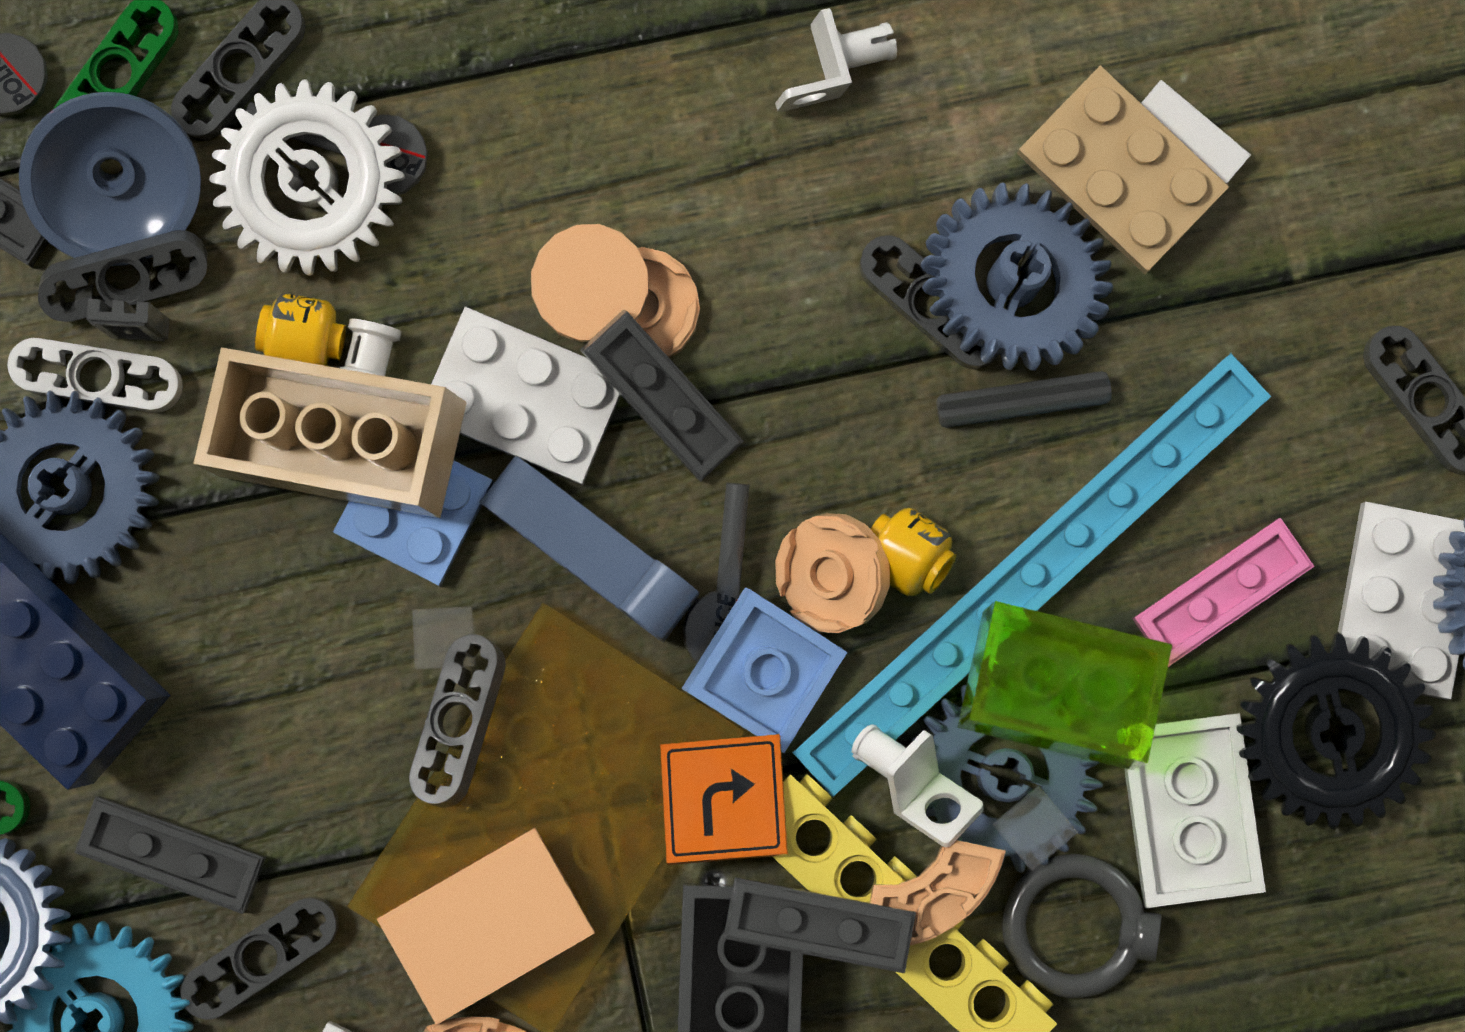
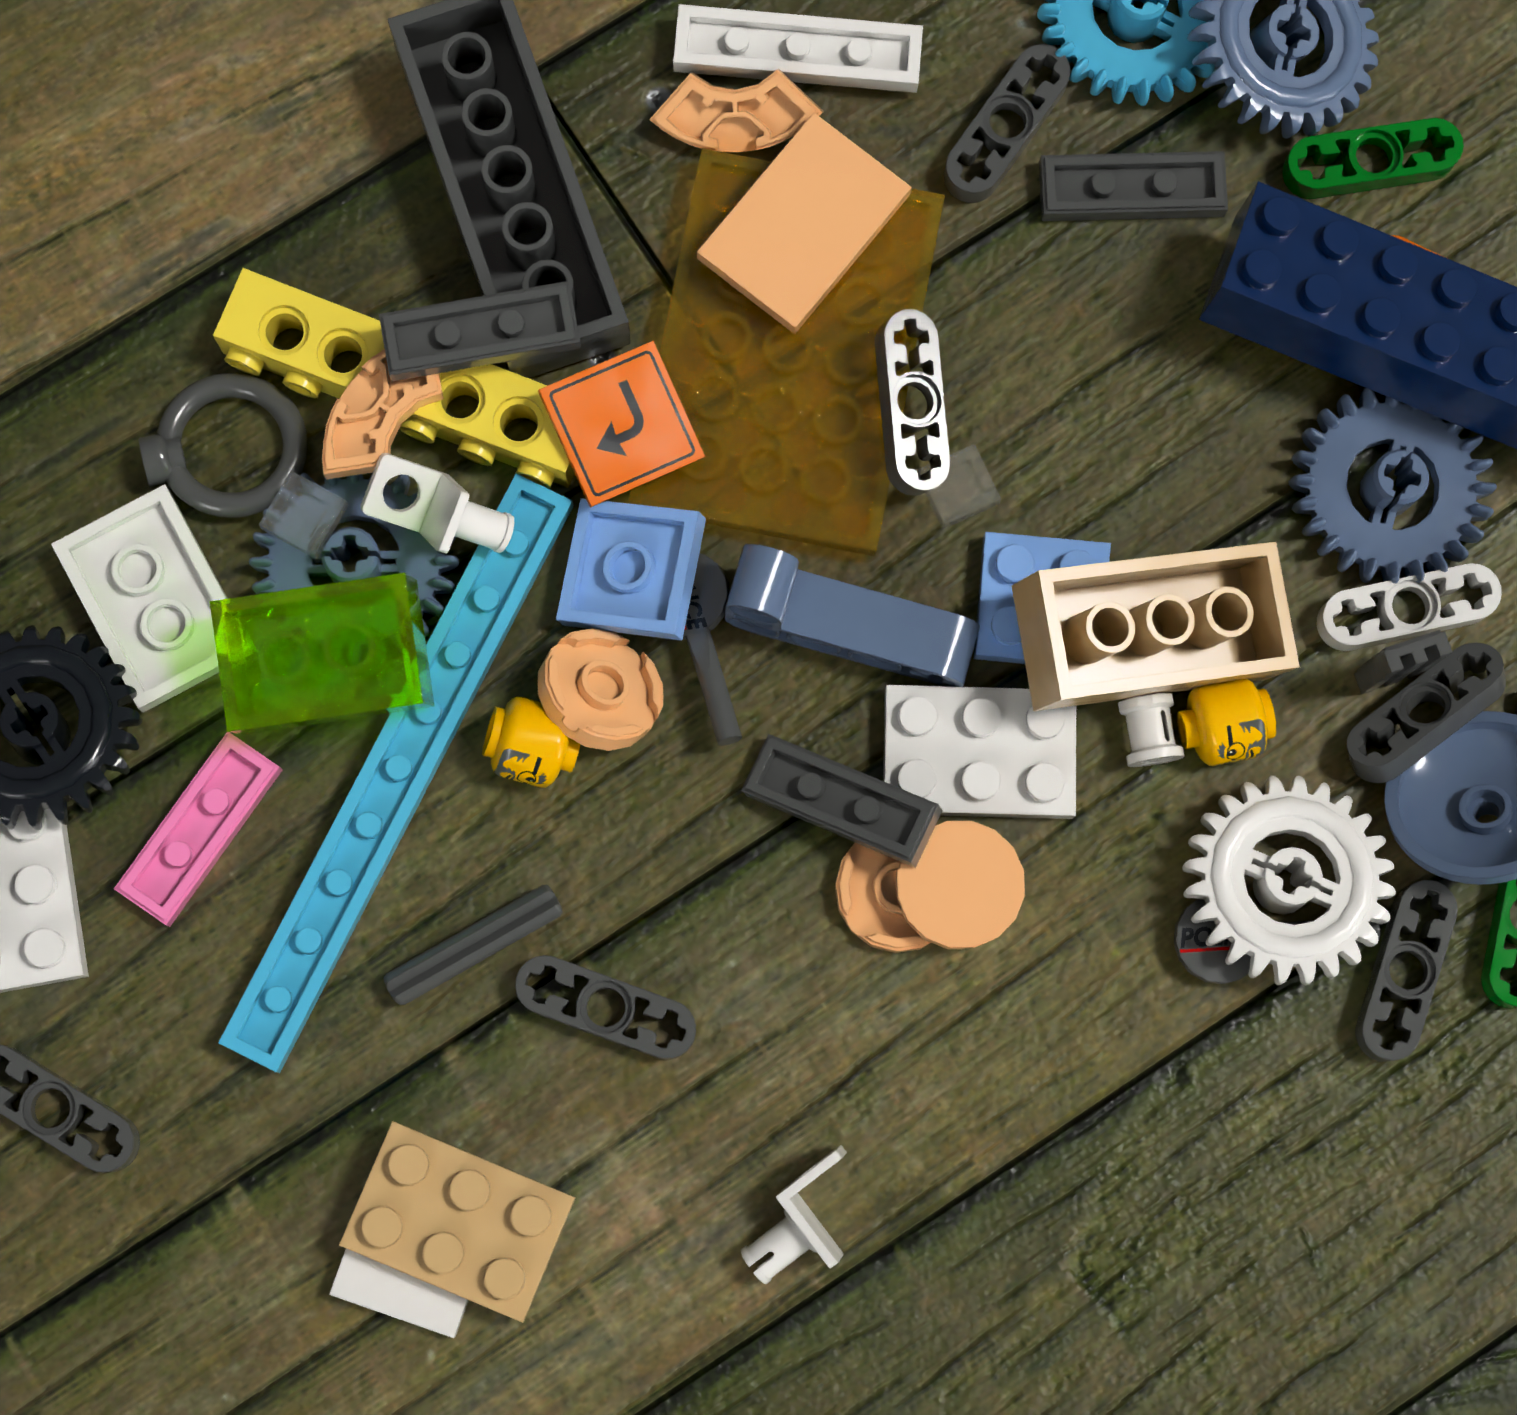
camera: 155 degrees right, 5 degrees down
sand blue gear [921,182,1113,370] -> none

